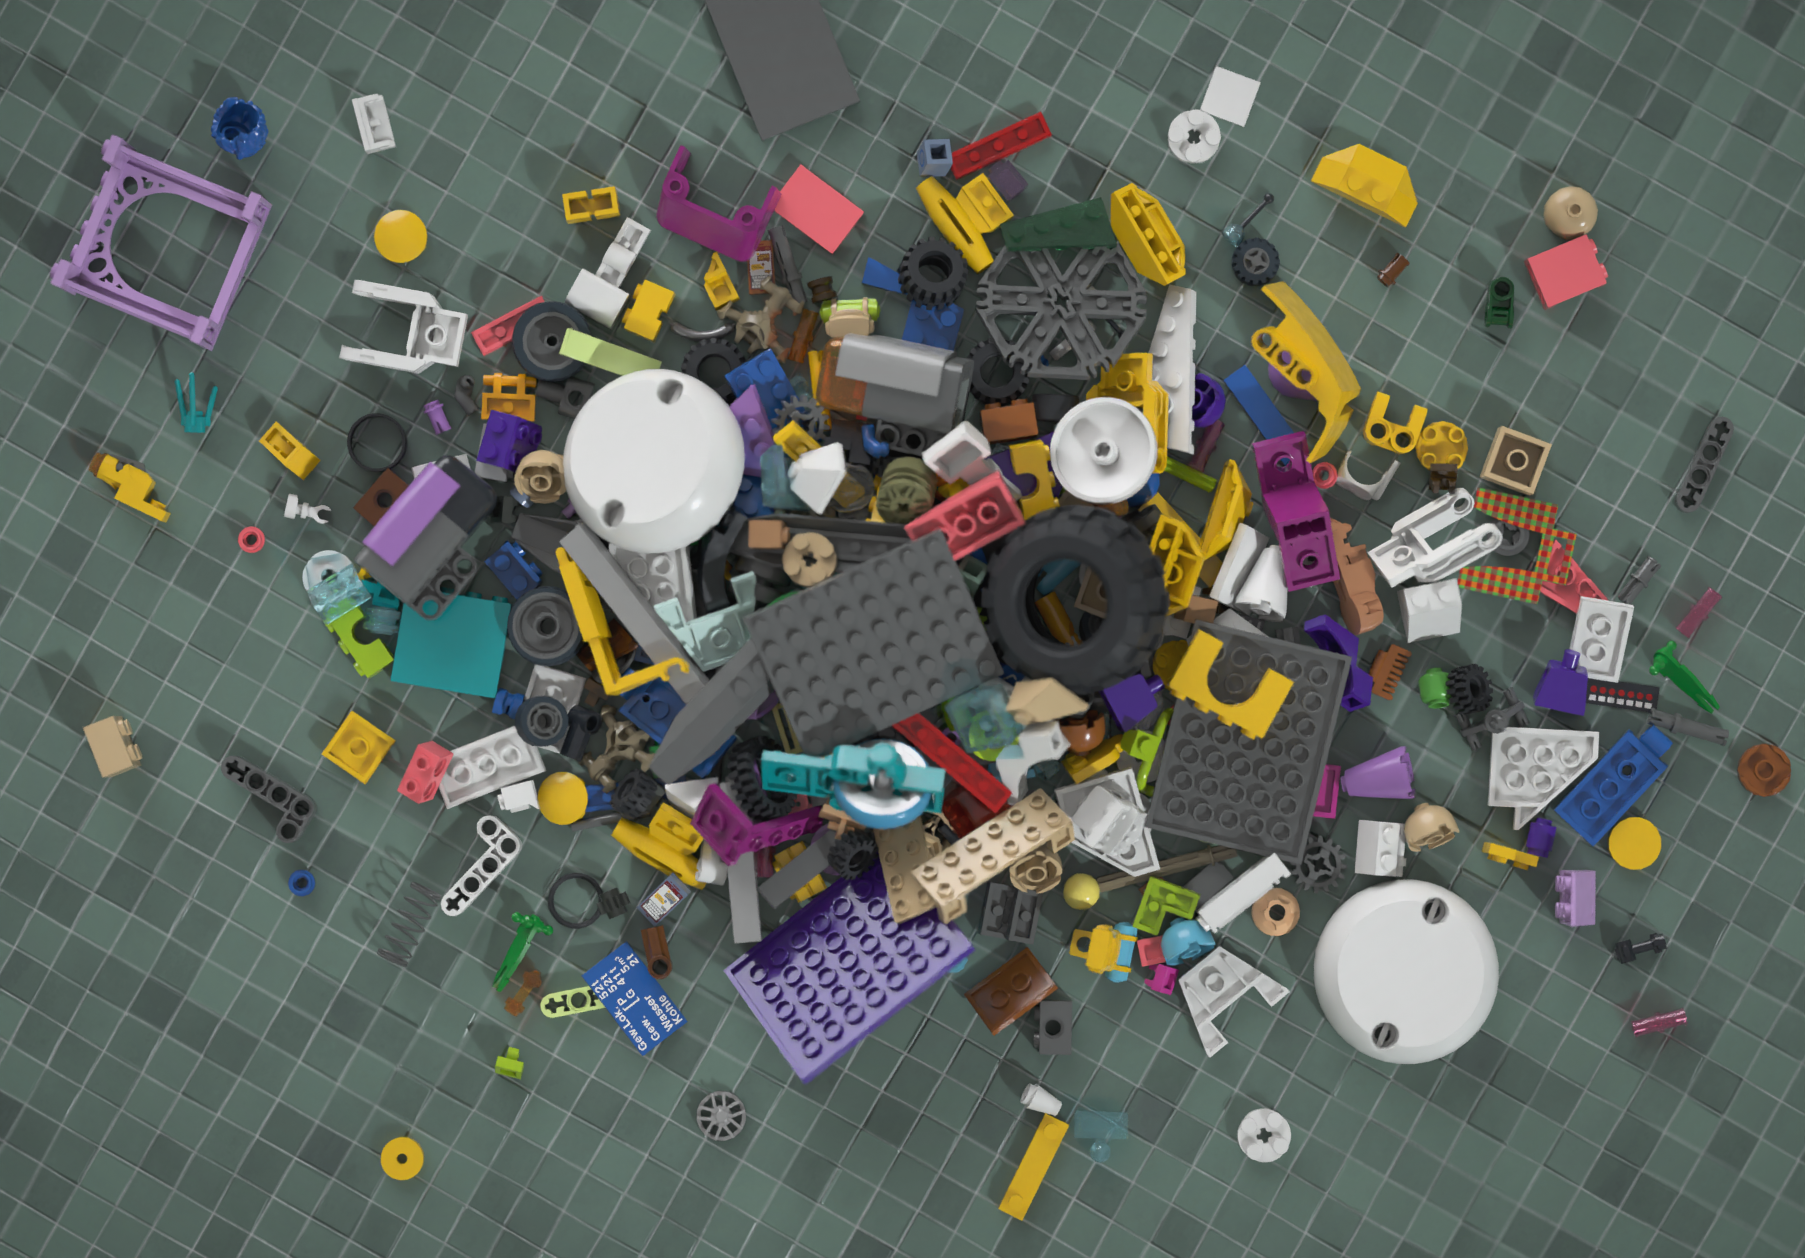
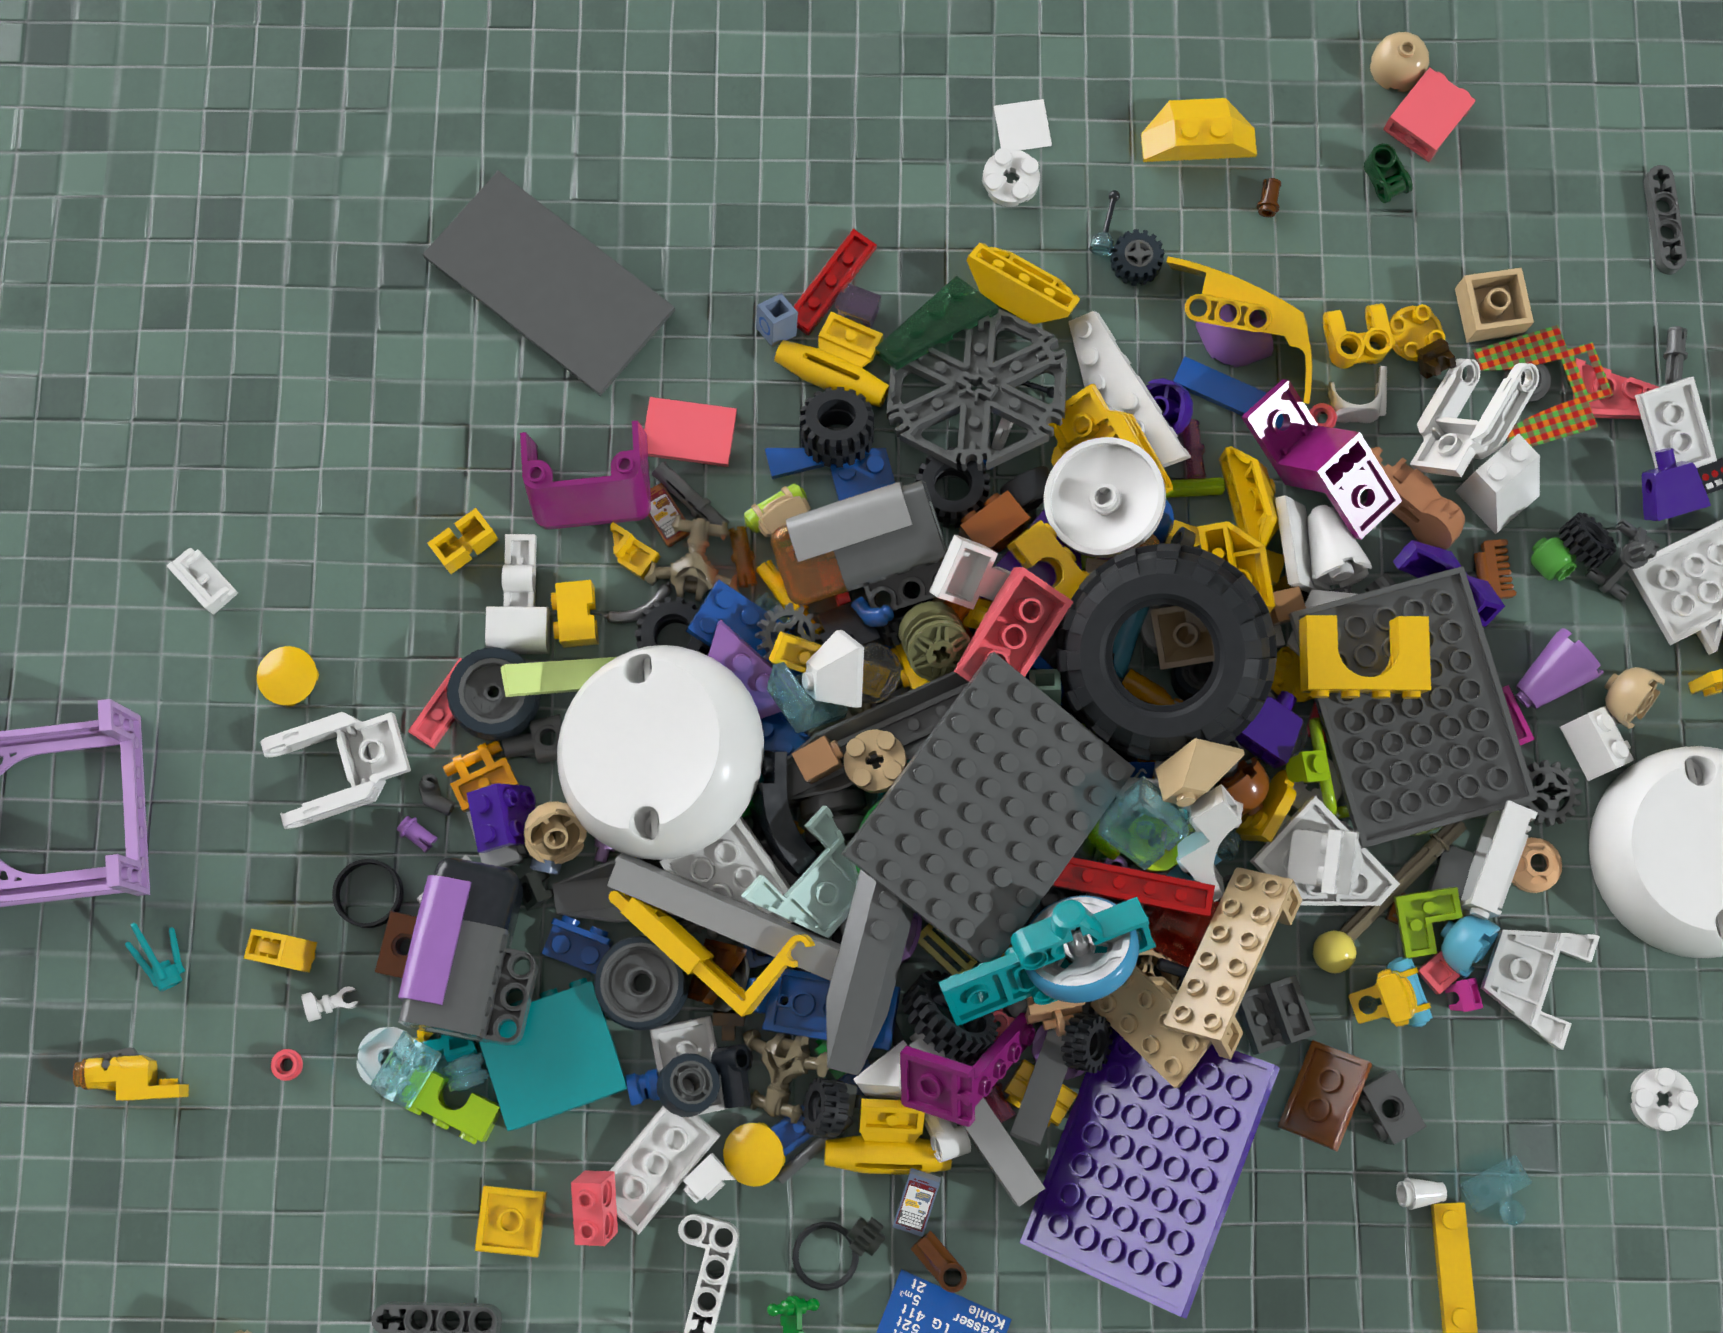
camera: 30 degrees left, 10 degrees down
blue hair [211,97,269,160] -> none
dark brown wheel [807,276,838,304] -> none
tan cylinder [1009,842,1062,893] -> none

